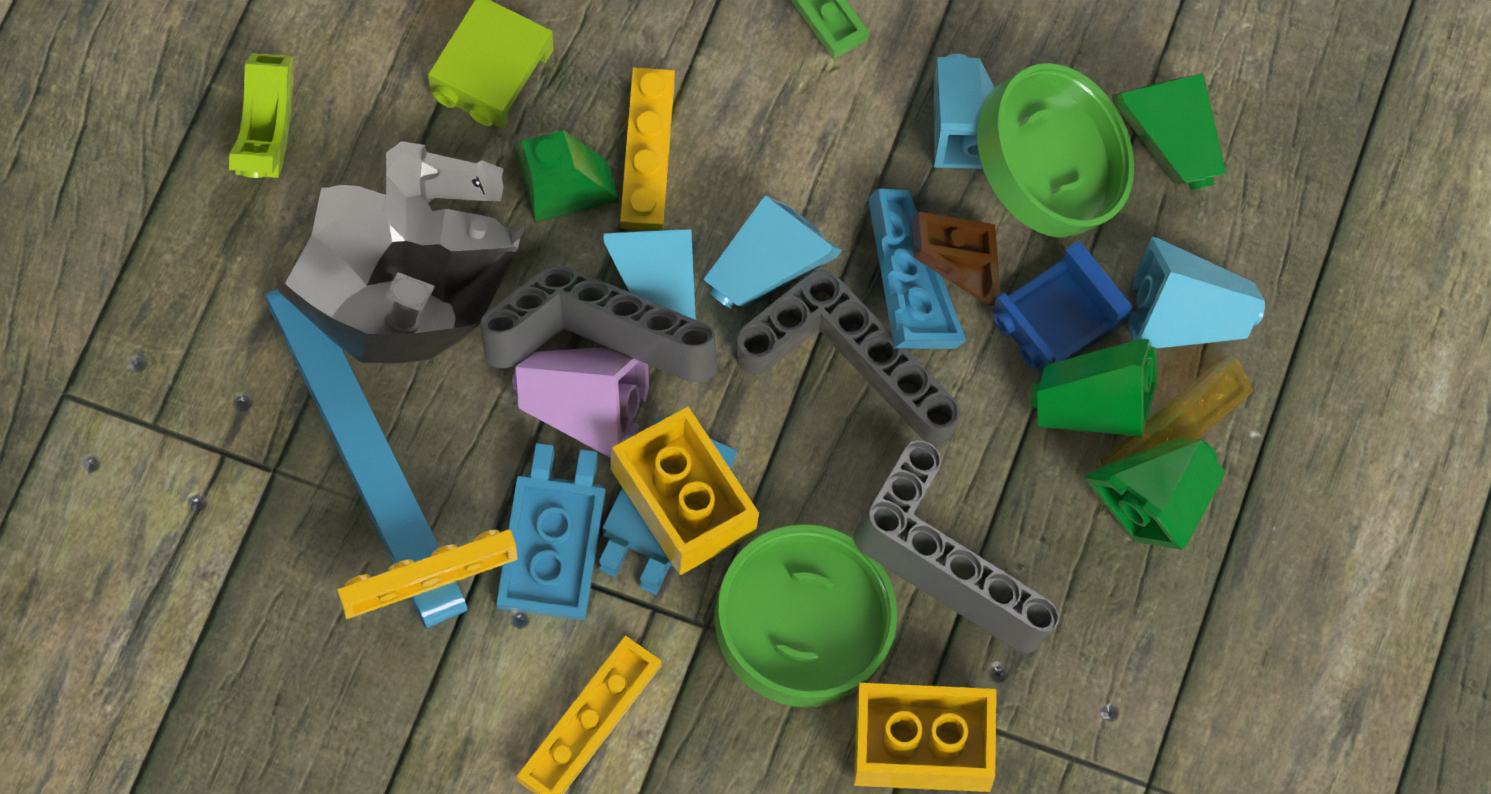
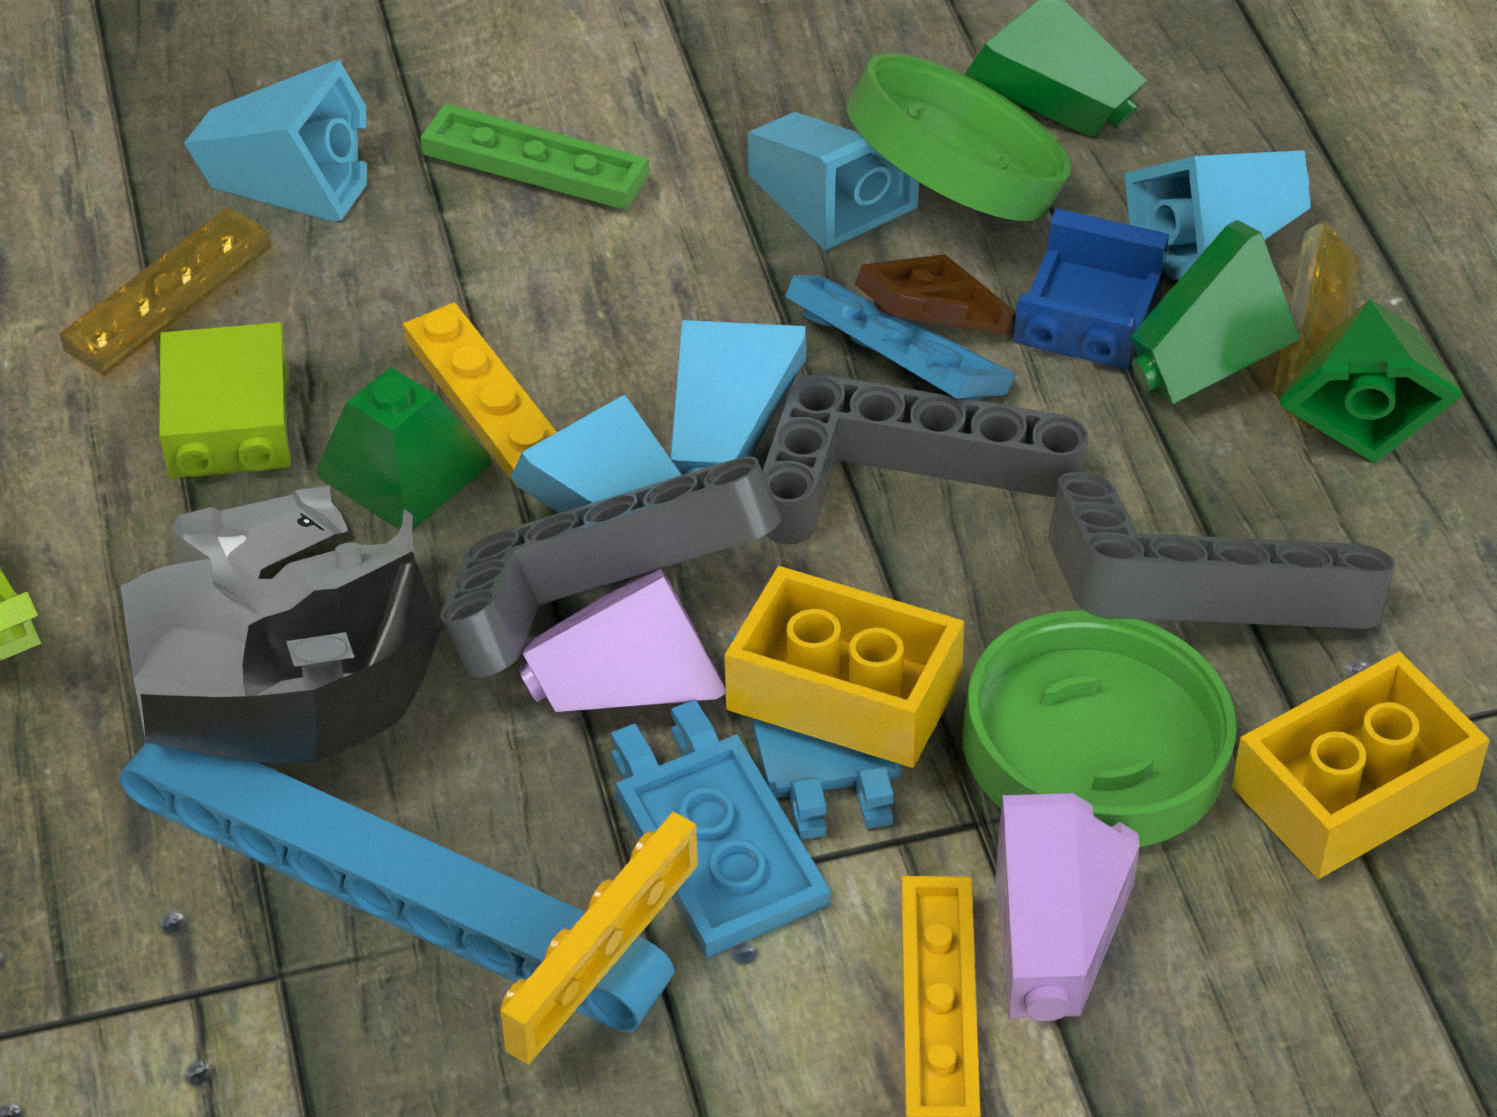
camera: 30 degrees left, 20 degrees down
none -> lavender slope [995,793,1140,1021]

